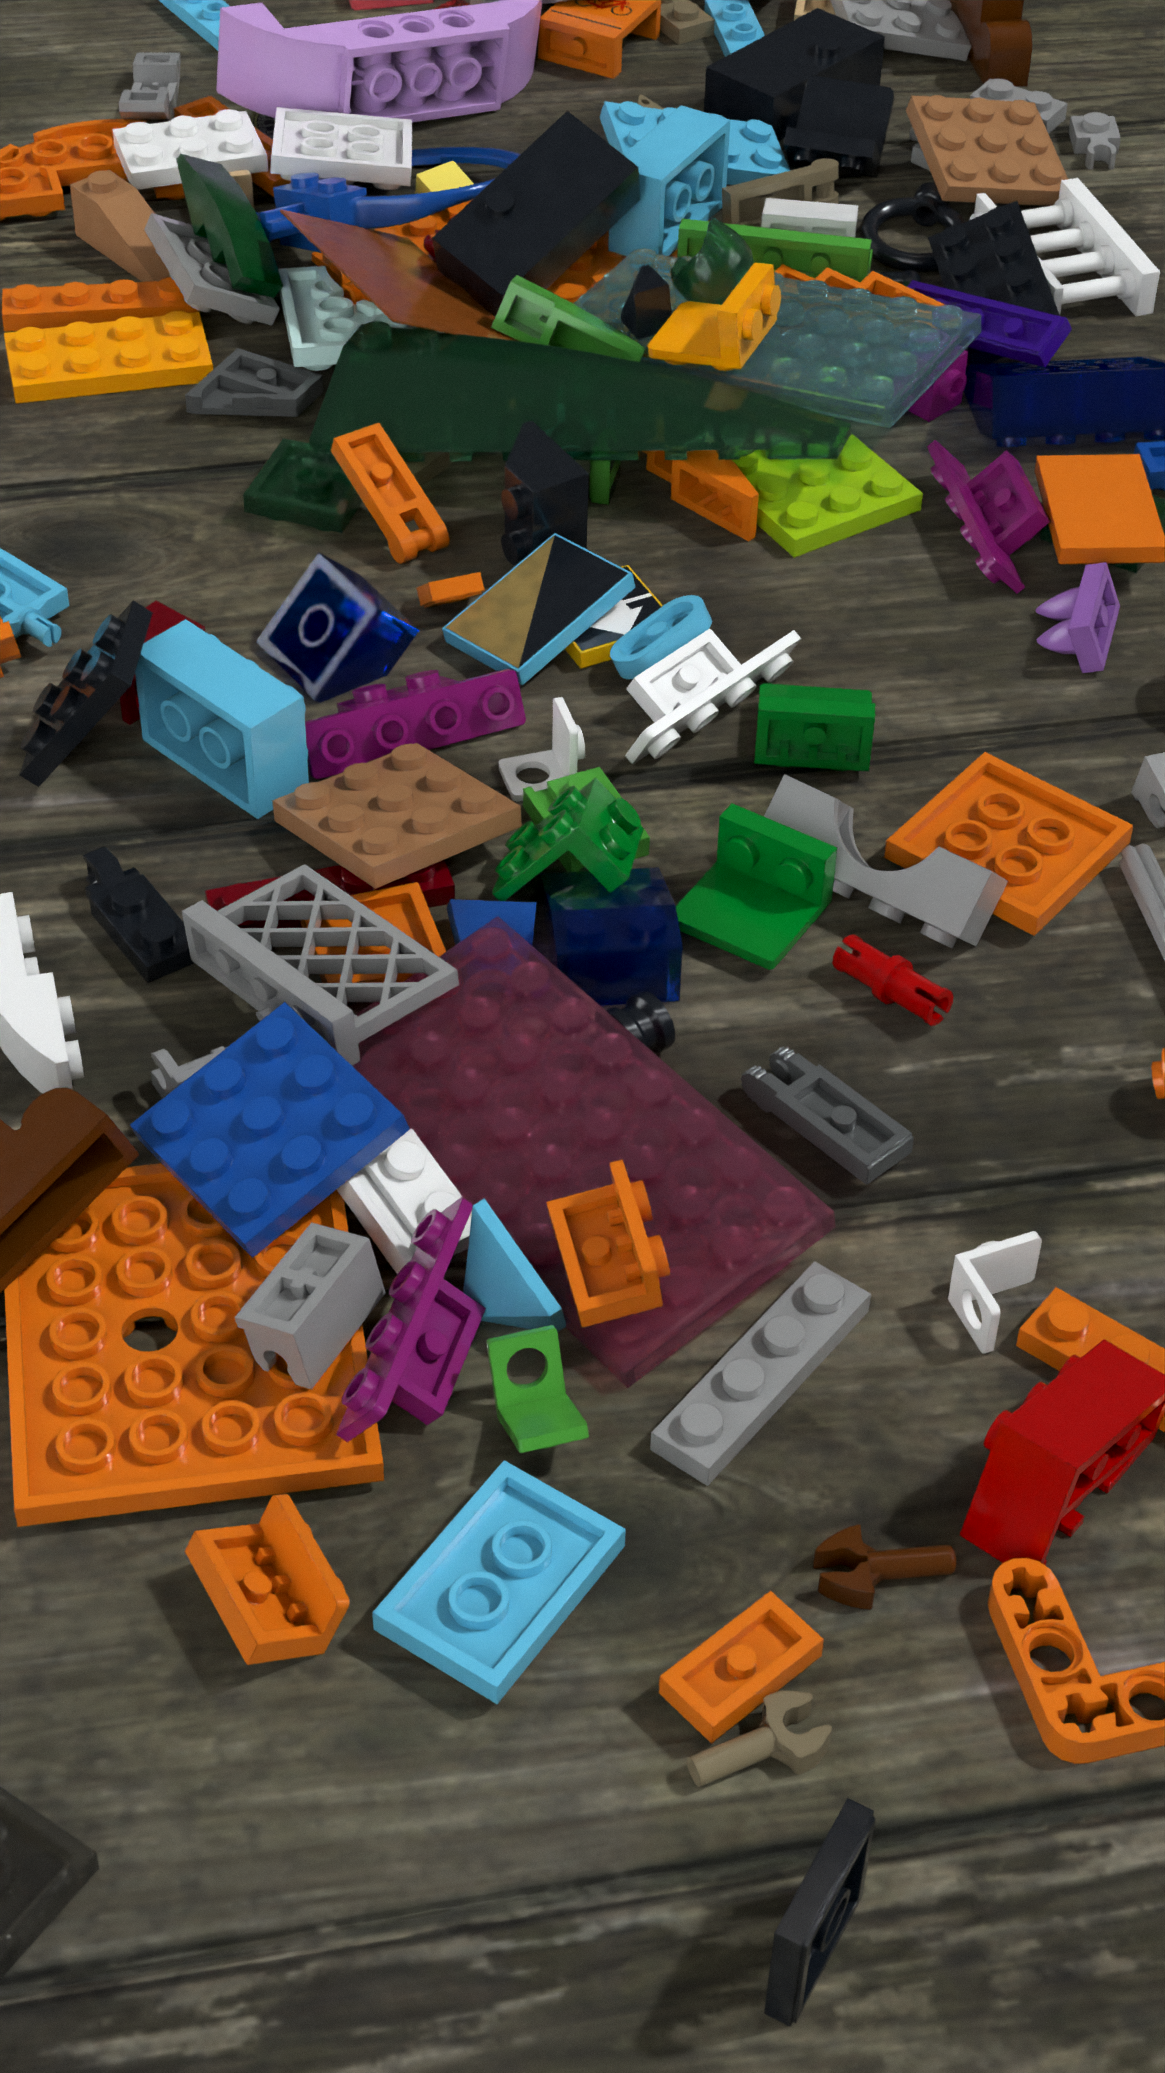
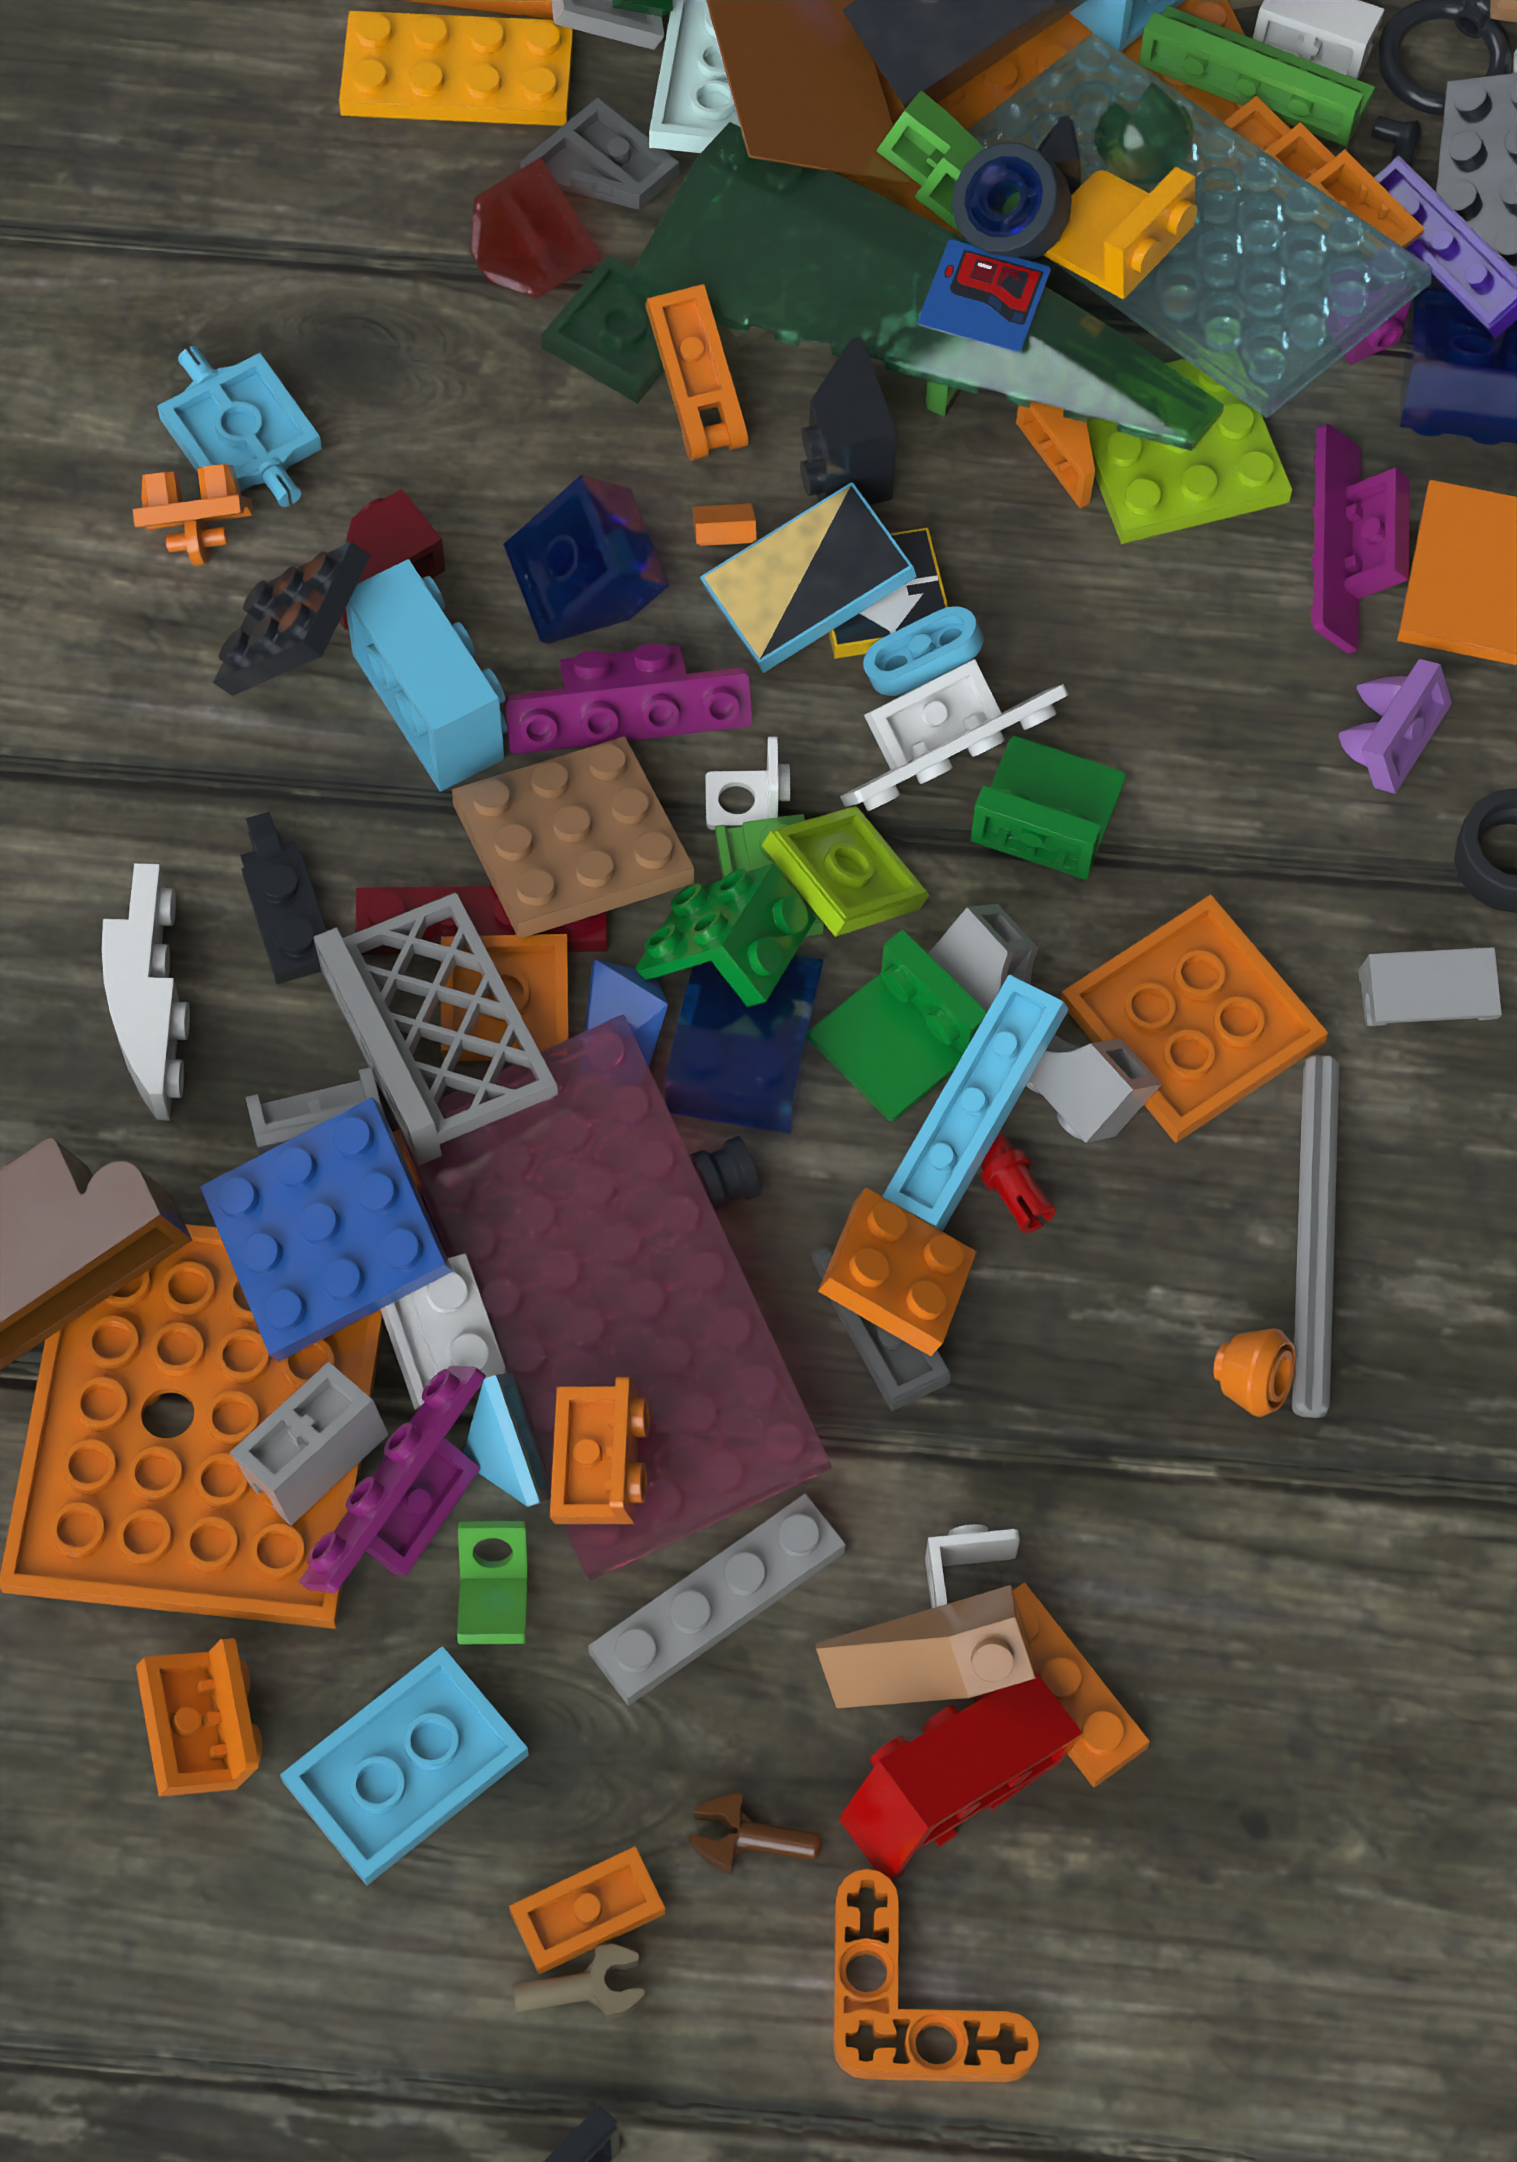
camera: 15 degrees right, 20 degrees up
none -> clear red slope [470,157,602,299]
none -> lime tile [761,806,930,937]
none -> medium nougat slope [816,1585,1035,1708]
none -> orange plate [818,1187,977,1356]
none -> medium azure plate [882,975,1069,1232]
none -> sticker [917,240,1051,353]
none -> wheel [952,142,1072,261]

